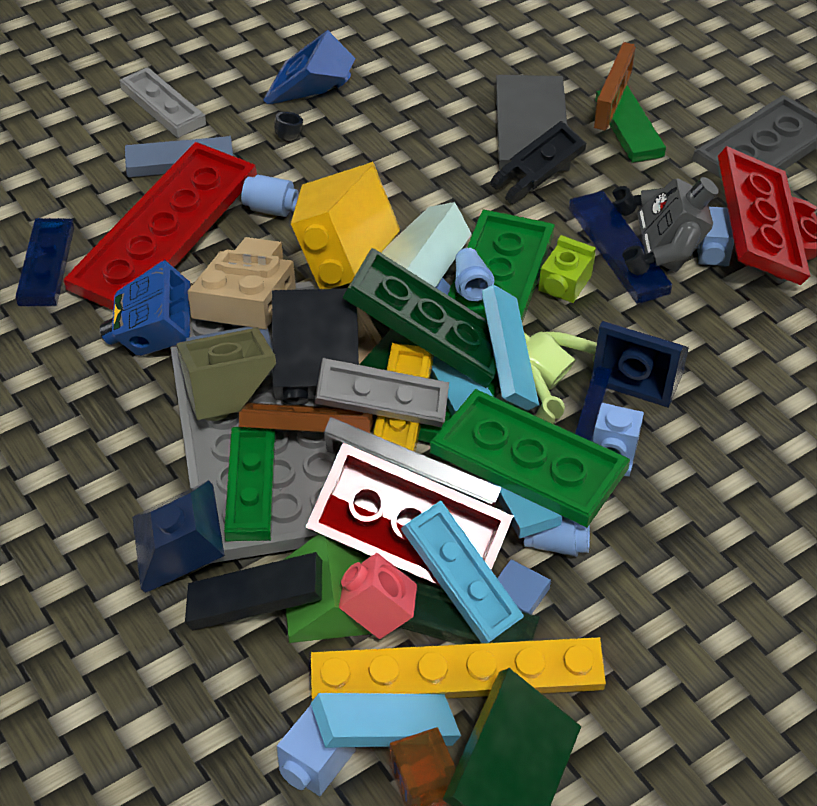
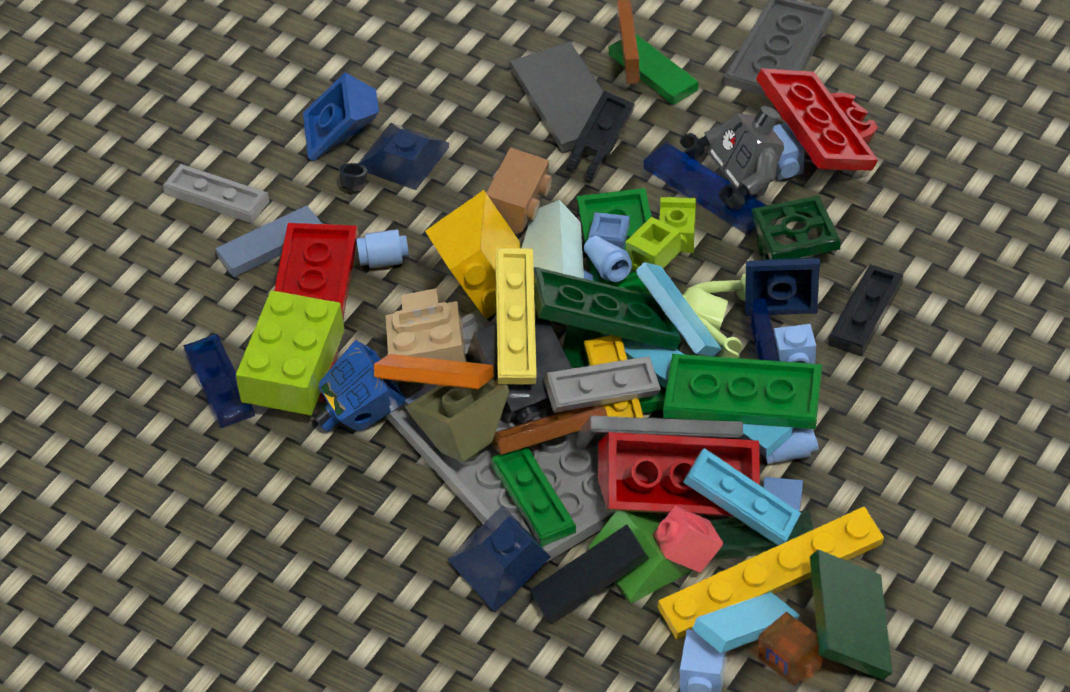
camera: 20 degrees left, 0 degrees up
none -> lime brick [236,290,345,415]
none -> dark blue slope [358,123,449,190]
none -> orange tile [374,354,493,389]
none -> medium nougat slope [486,148,552,234]
none -> light yellow tile [495,248,536,384]
none -> medium blue tile [588,212,630,250]
none -> lime brick [626,217,681,271]
none -> dark green piece [751,196,841,260]
none -> black tile [828,264,904,356]

